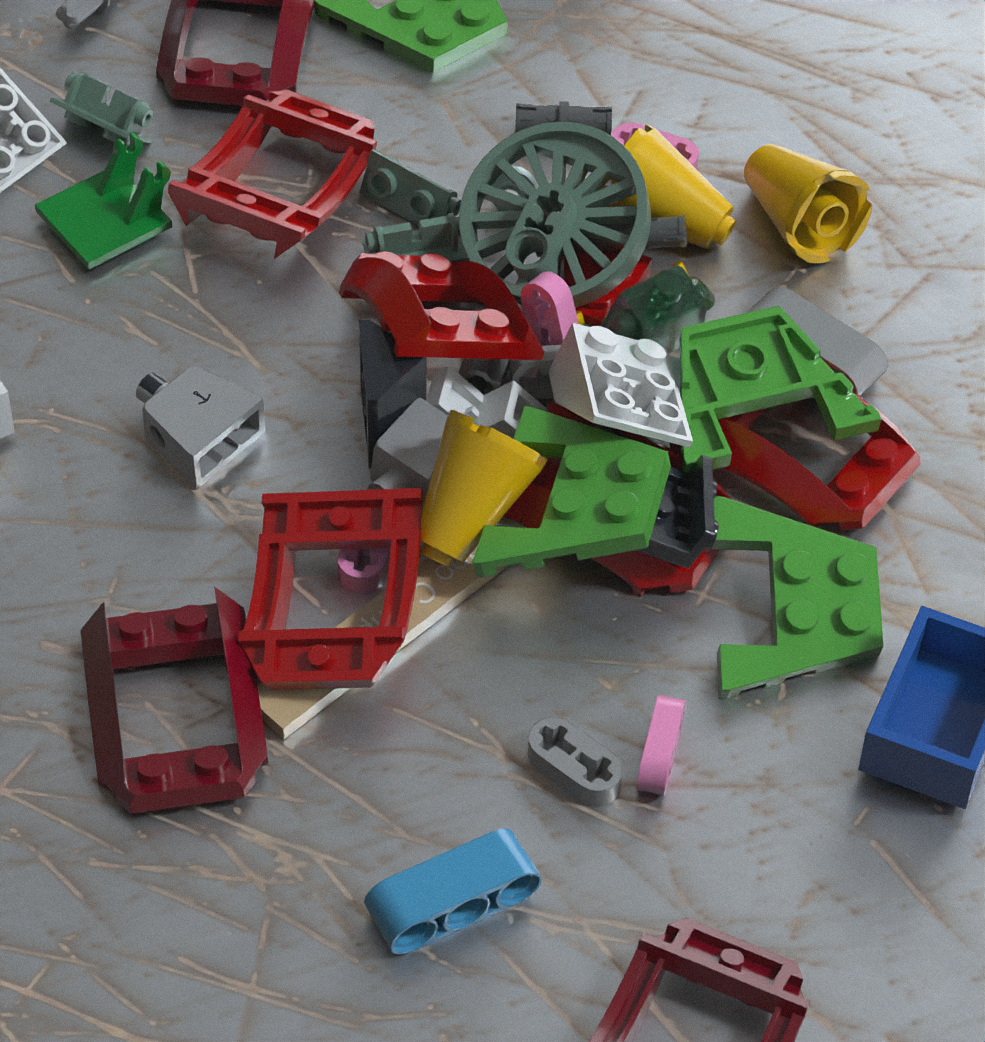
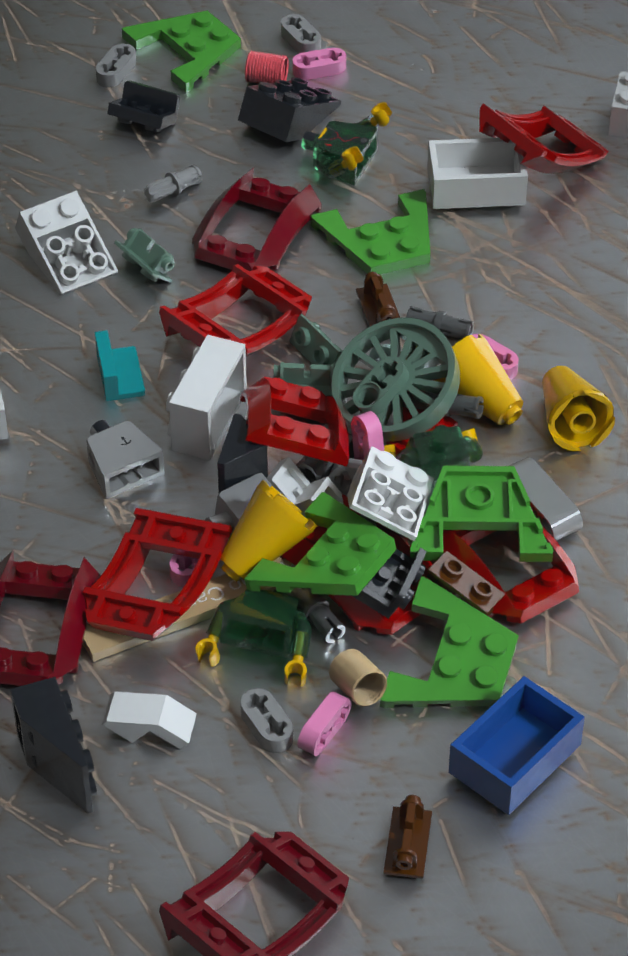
camera: 20 degrees right, 5 degrees down
green plate [35,133,172,270] -> none
dark azure beam [364,829,542,954] -> none
none -> black slope [10,677,97,814]
none -> teal panel [95,330,145,401]
none -> white slope [102,692,197,749]
none -> white piece [166,335,247,461]
none -> clear green torso [195,589,312,687]
none -> flat silver pin [287,588,346,643]
none -> tan piece [329,649,387,707]
none -> reddish brown hinge [356,272,400,327]
none -> reddish brown hinge [383,795,432,879]
none -> reddish brown hinge [427,551,505,616]

